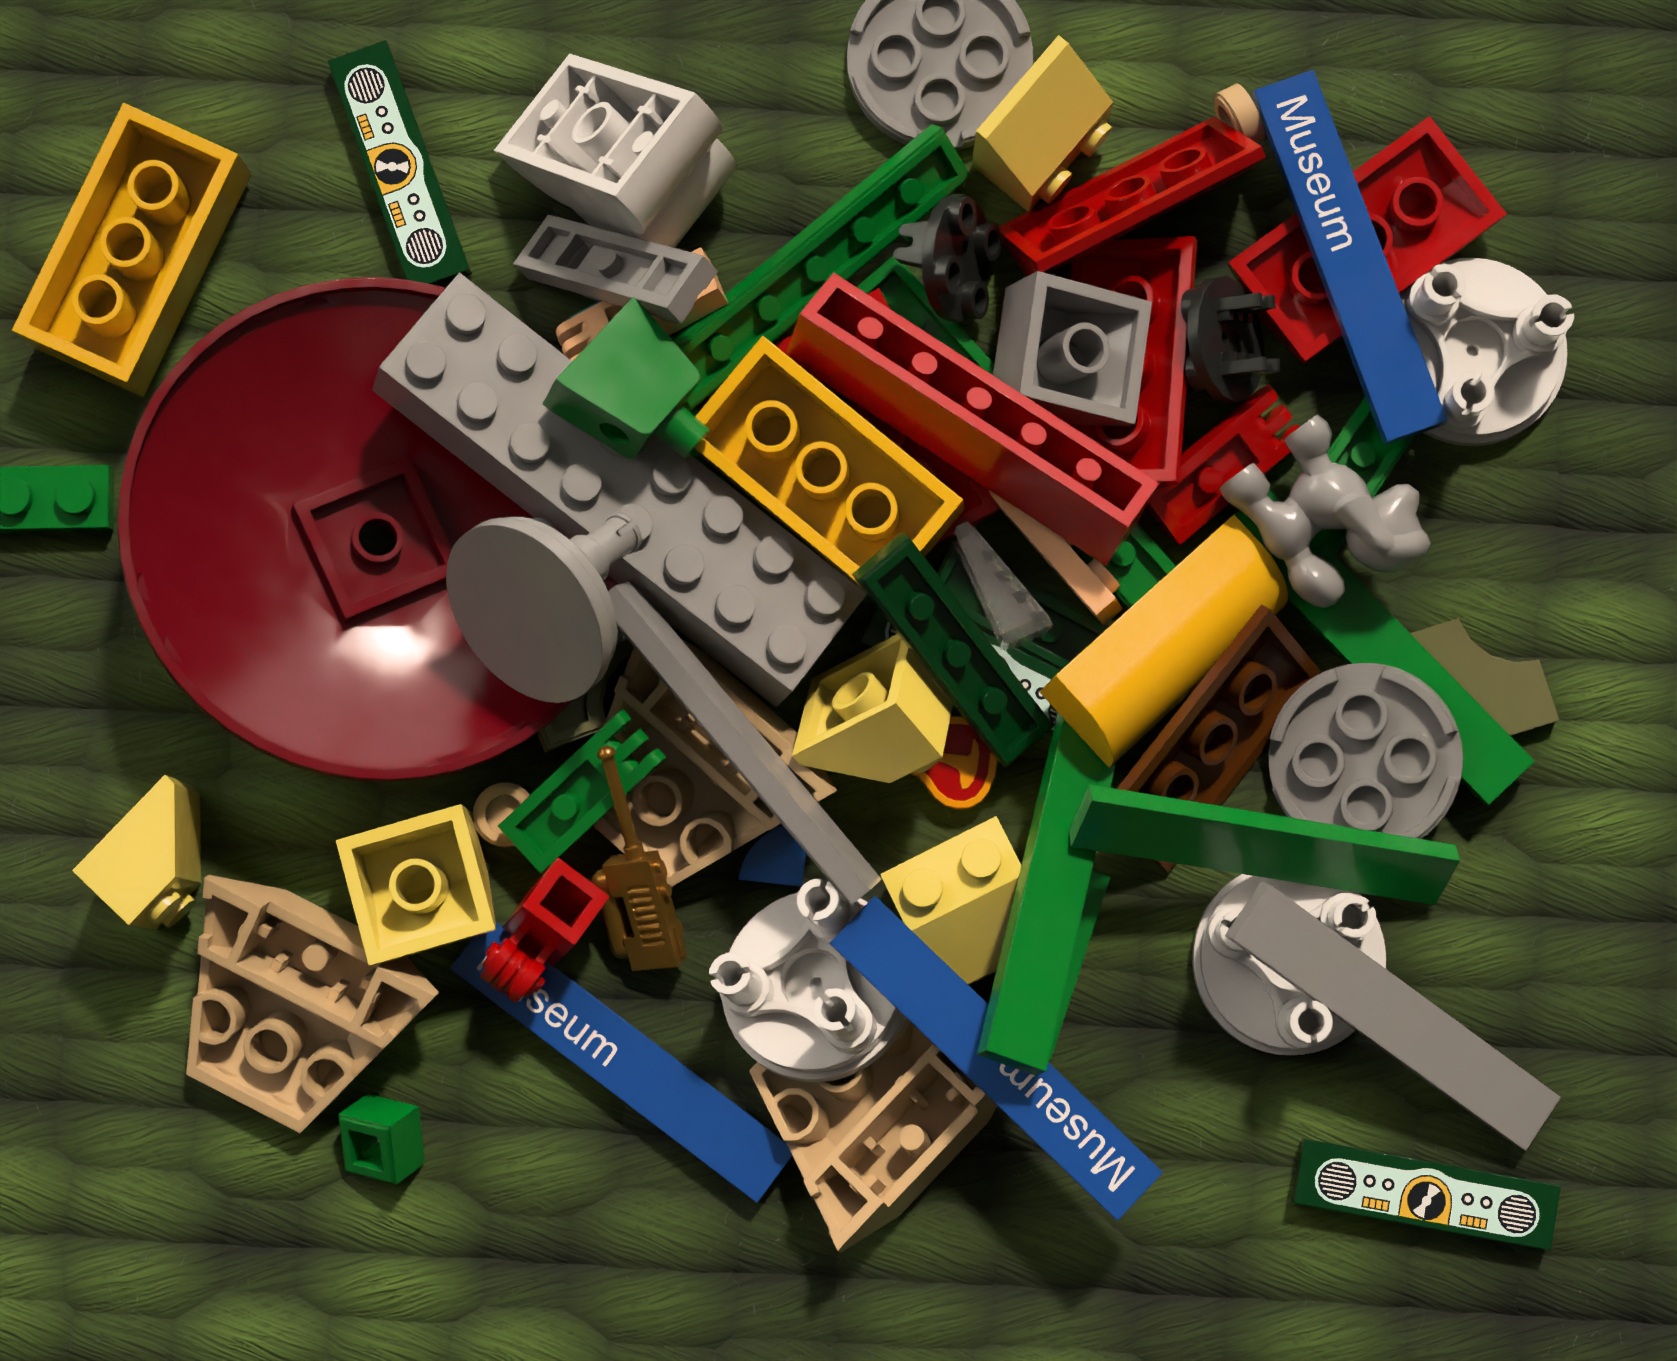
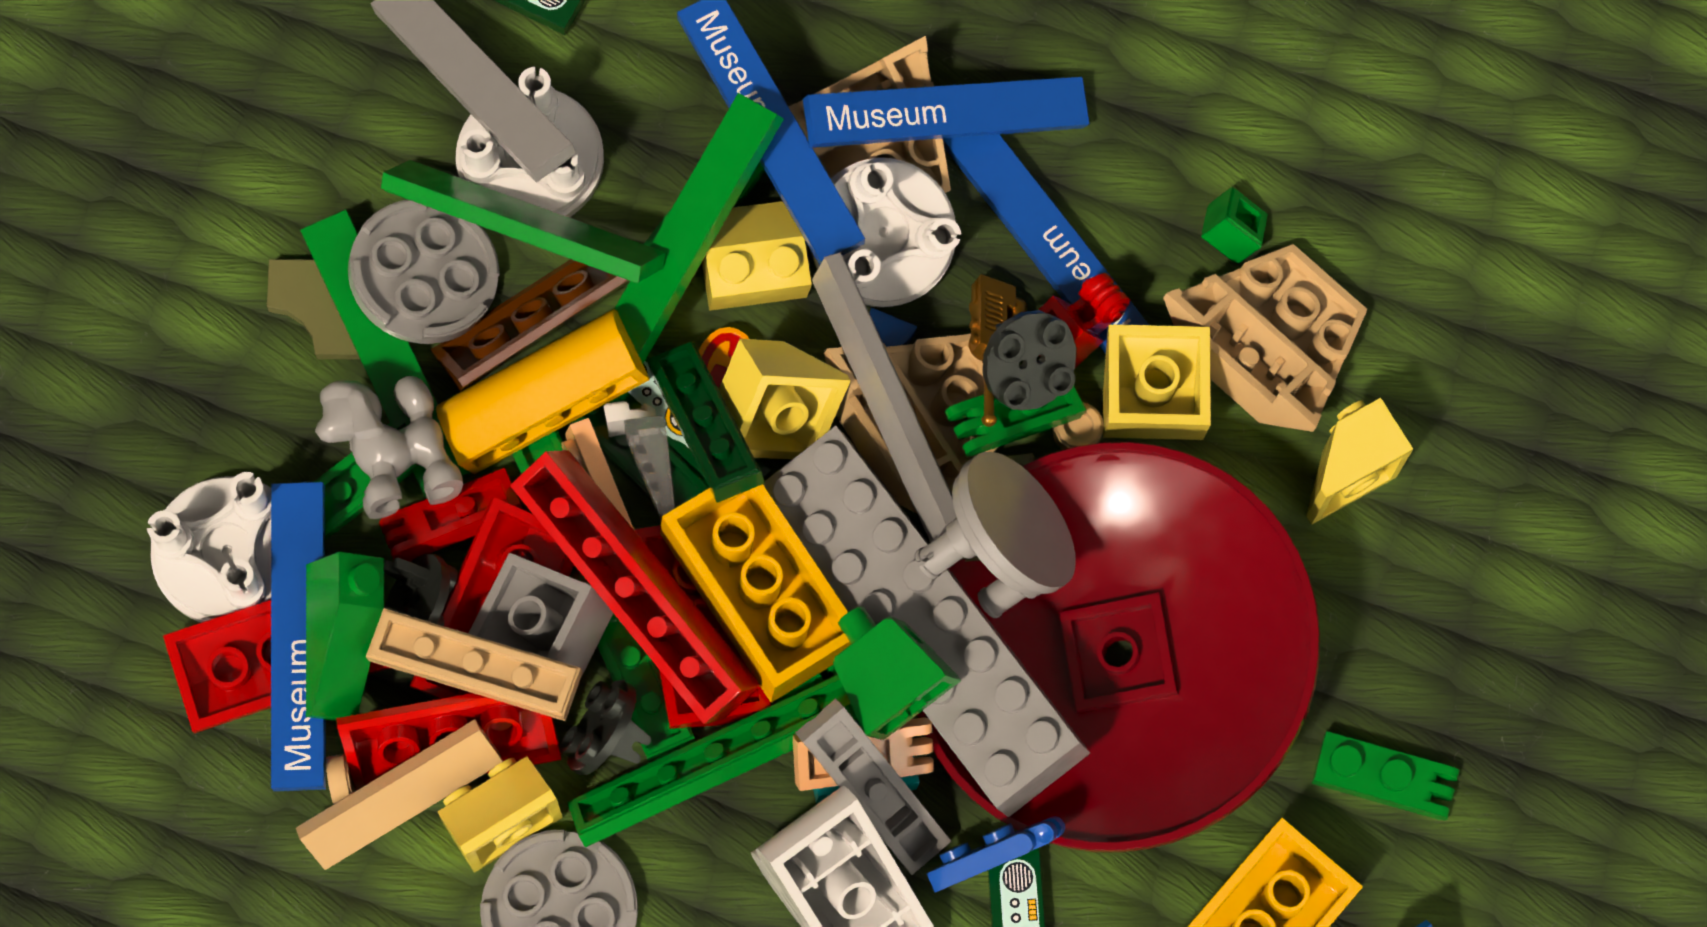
camera: 170 degrees left, 10 degrees down
none -> tan tile [296,719,503,870]
none -> green slope [306,552,384,720]
none -> tan tile [366,608,583,721]
none -> white tile [604,402,659,437]
none -> blue tile [802,77,1089,148]
none -> blue hinge [926,816,1065,892]
none -> pearl dark grey plate [982,310,1077,410]

